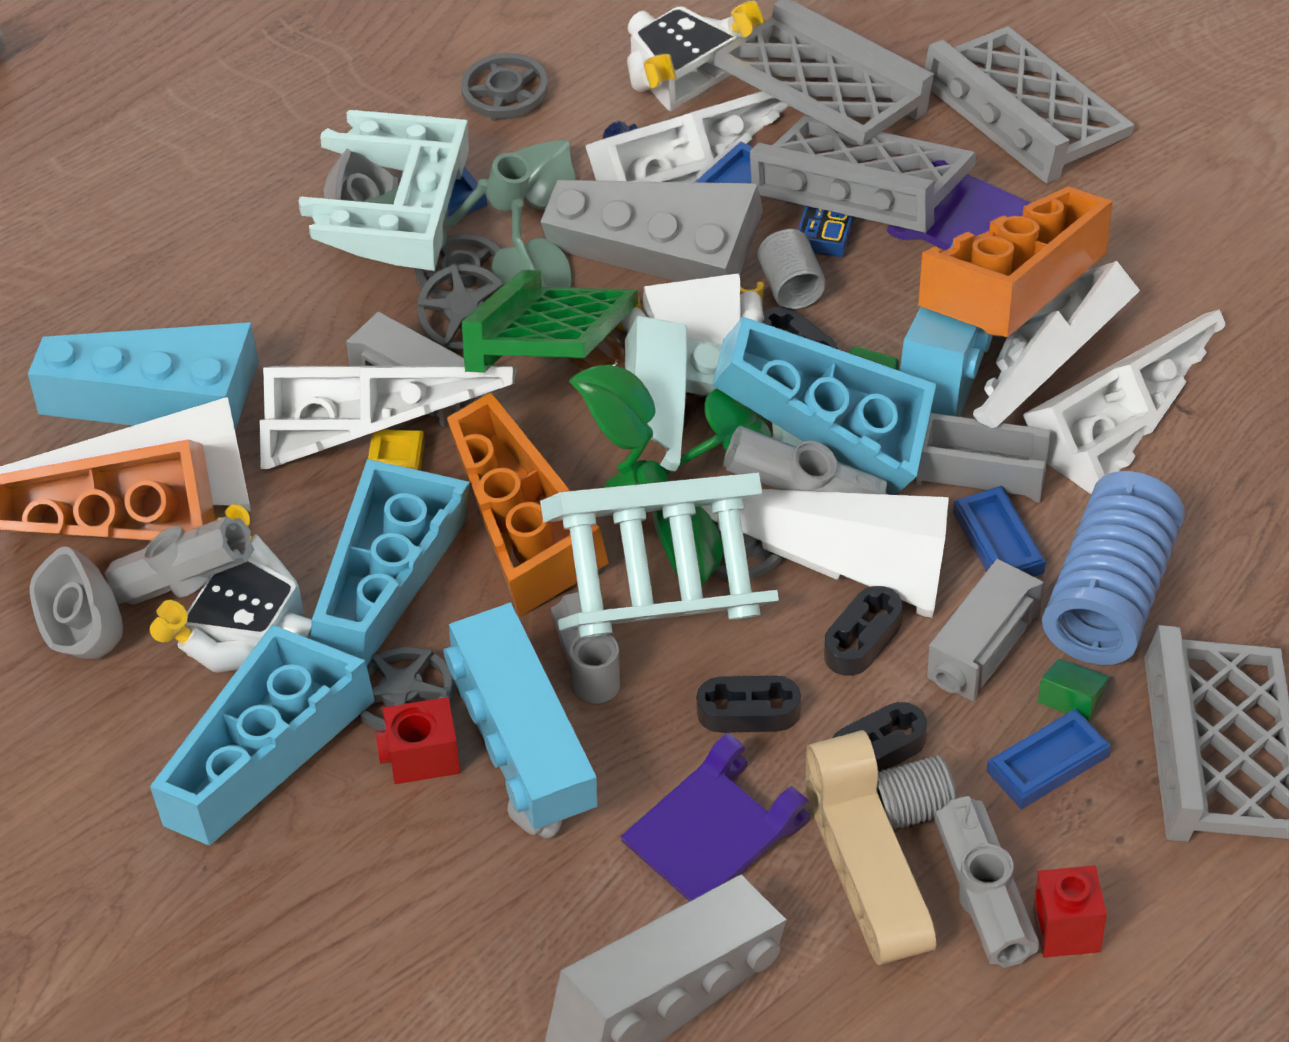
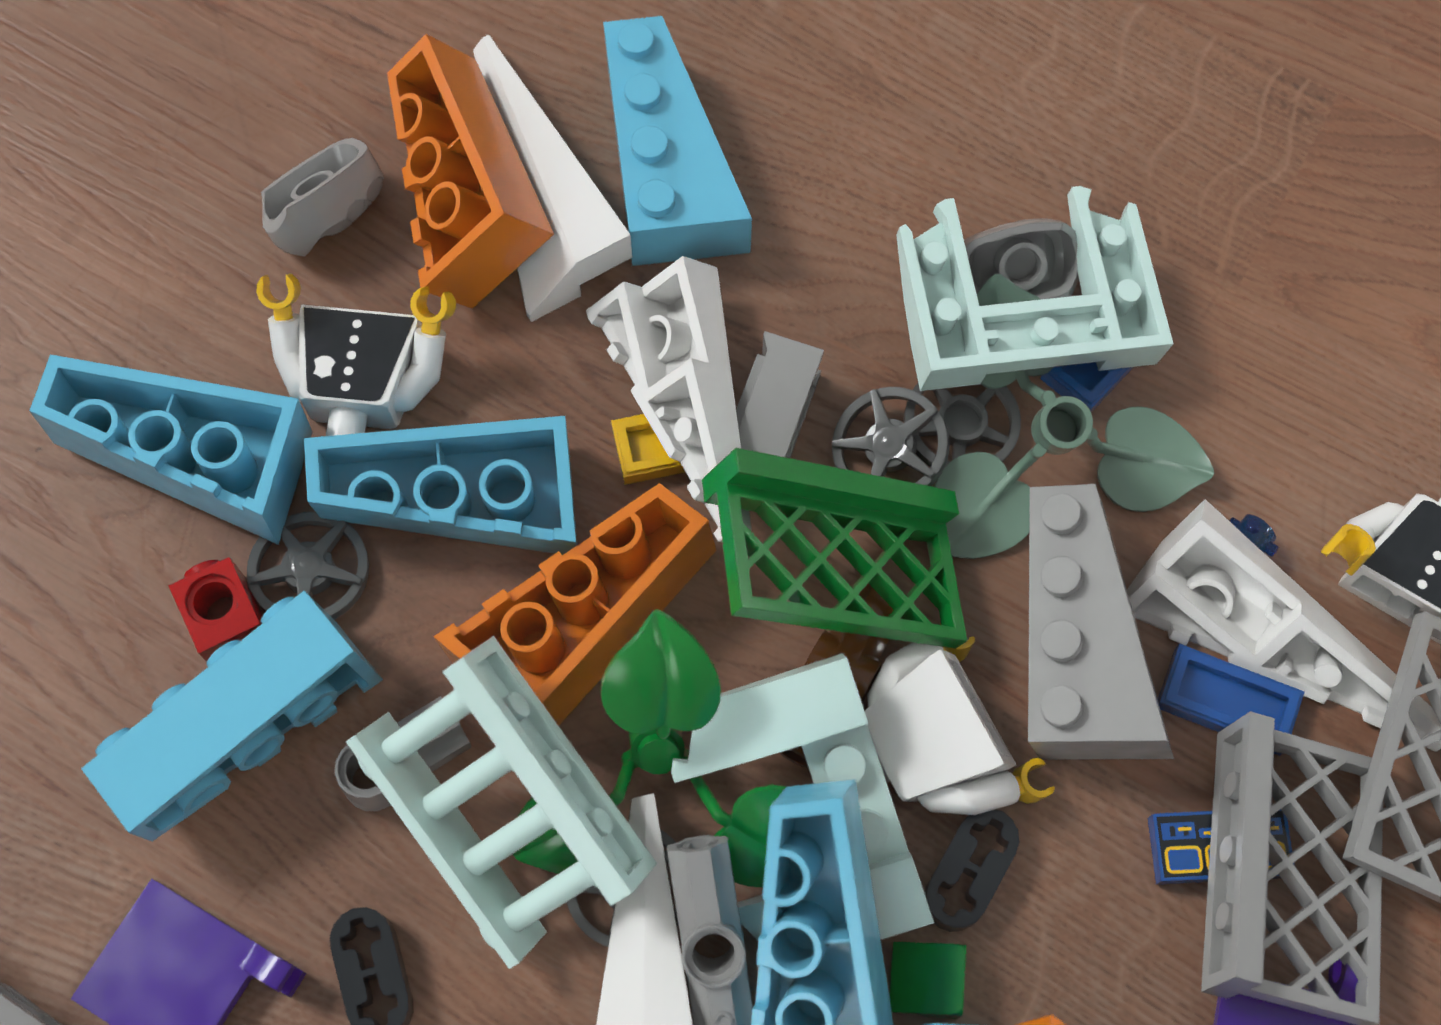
camera: 70 degrees right, 20 degrees up
light grey piece [104,516,254,605] -> none
dark grey wheel [461,53,548,120] -> none
light grey piece [758,229,826,309] -> none

